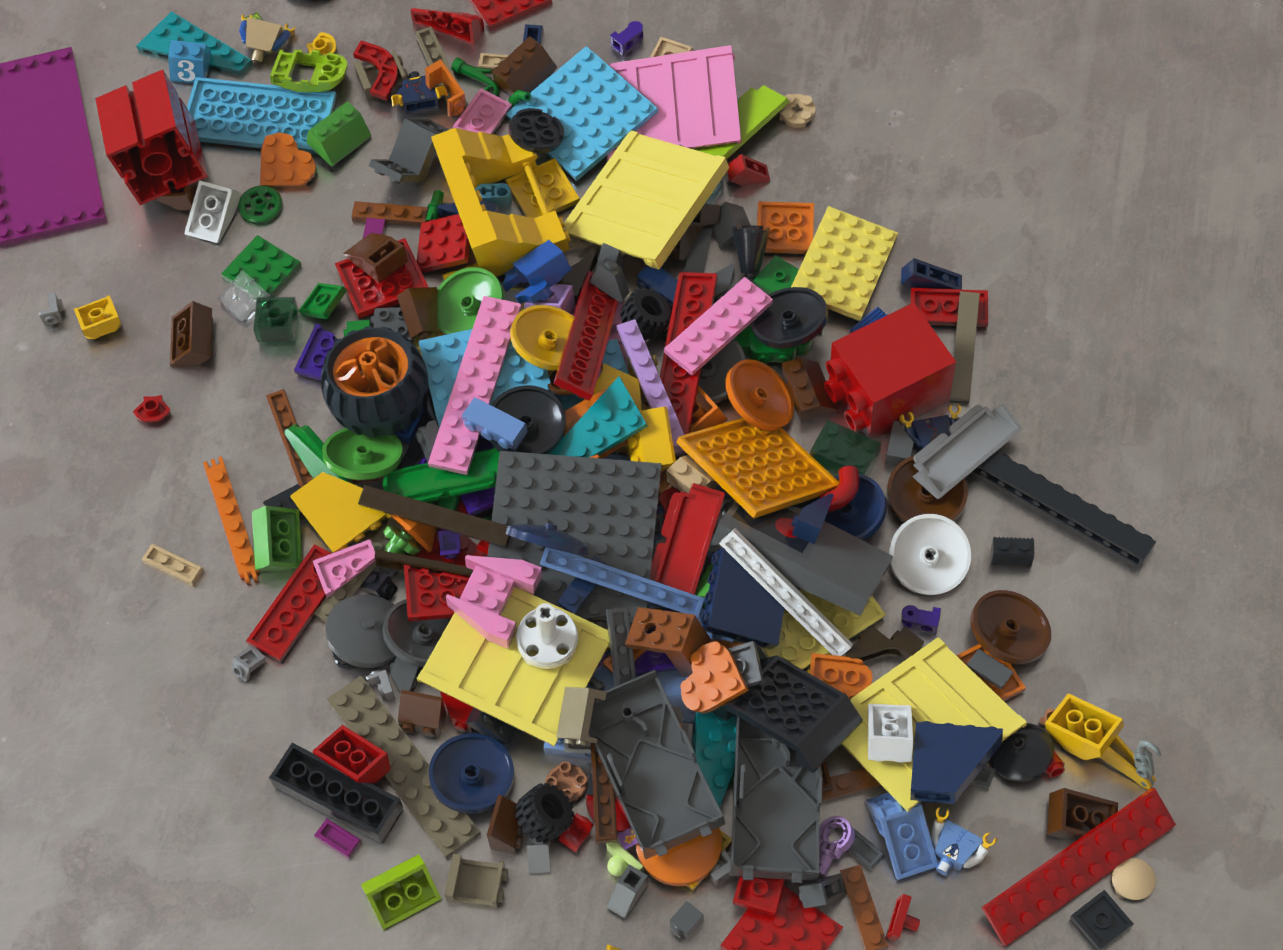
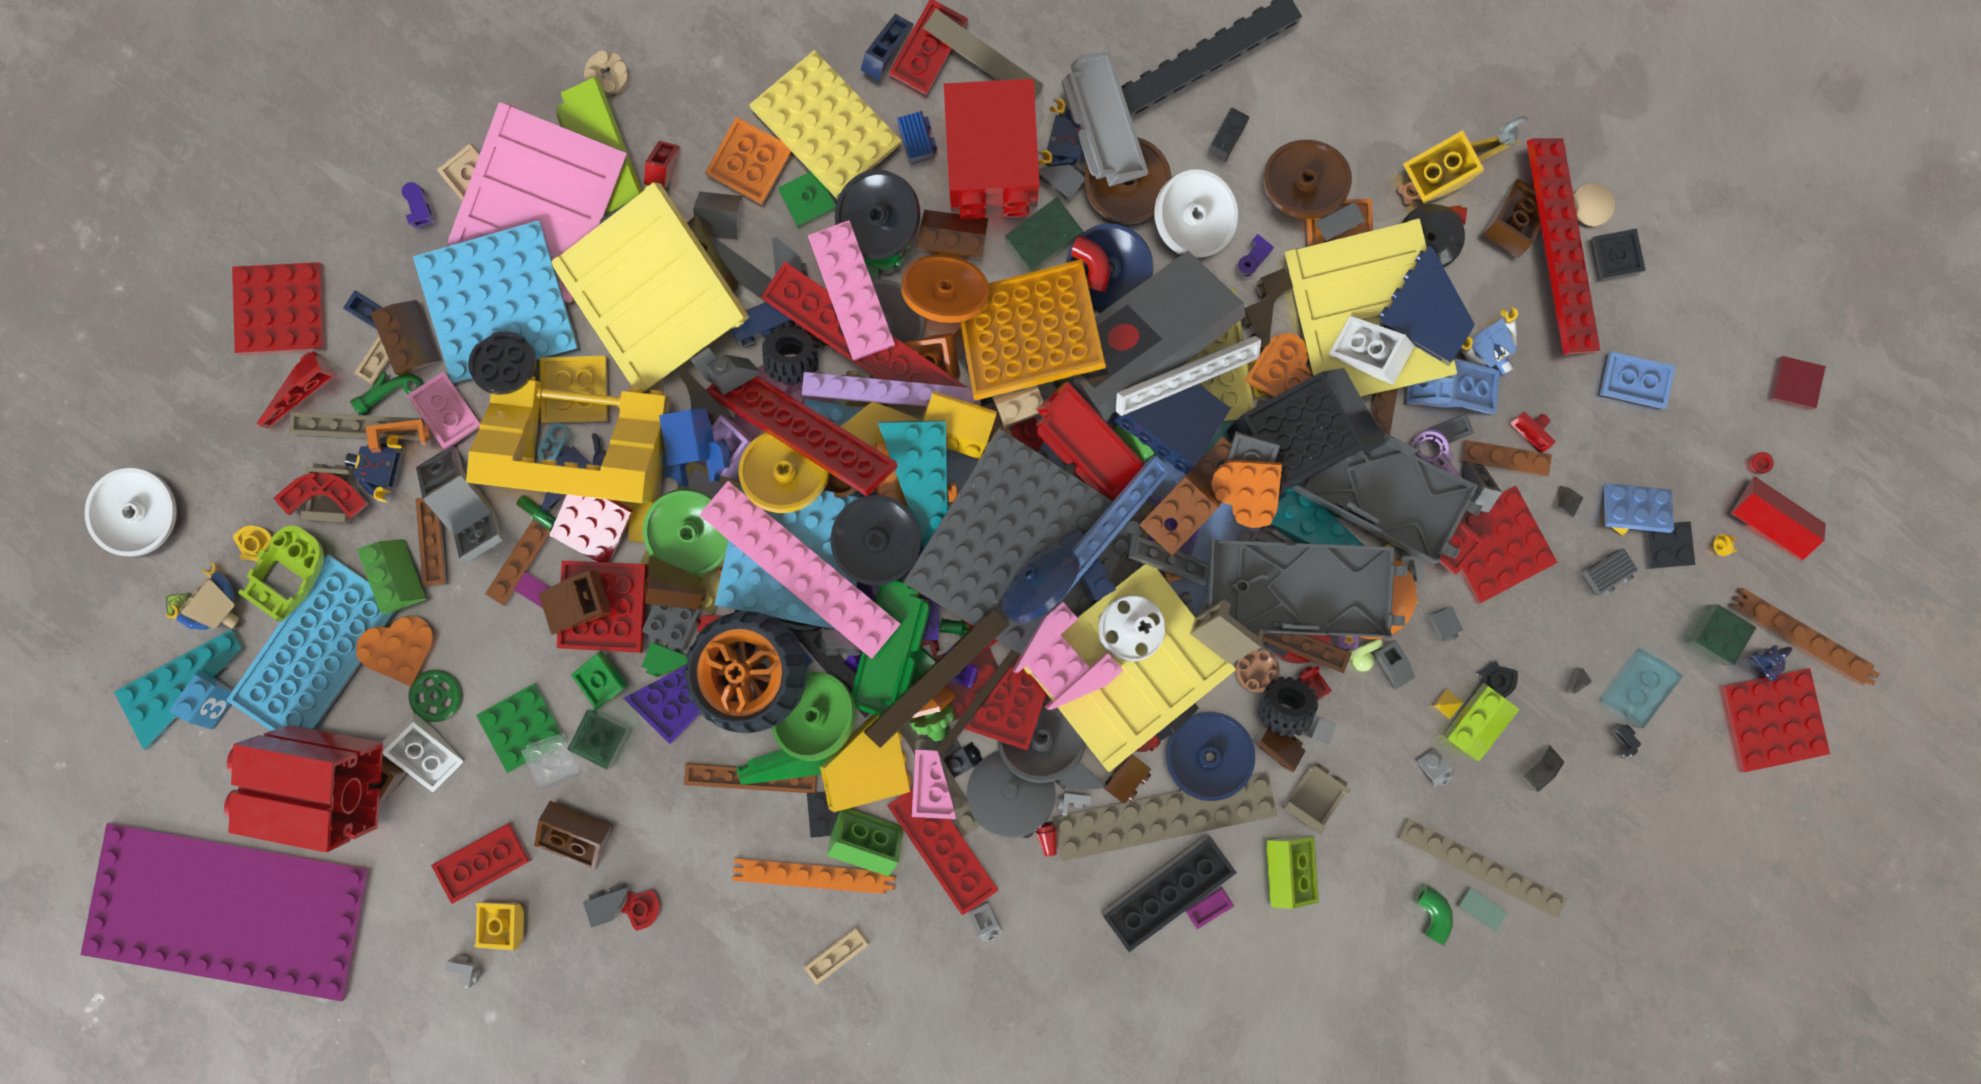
camera: 70 degrees left, 25 degrees up
red slope [313,725,391,783] -> none
medium blue brick [462,397,528,451] -> none
green arm [508,90,531,107] -> none
black cone [732,225,770,277] -> none
dark blue slope [791,493,834,544] -> none
none -> dark orange plate [415,498,447,586]
none -> red tile [431,822,531,904]
none -> dark grey slope [583,884,631,928]
none -> red cone [1035,822,1057,857]

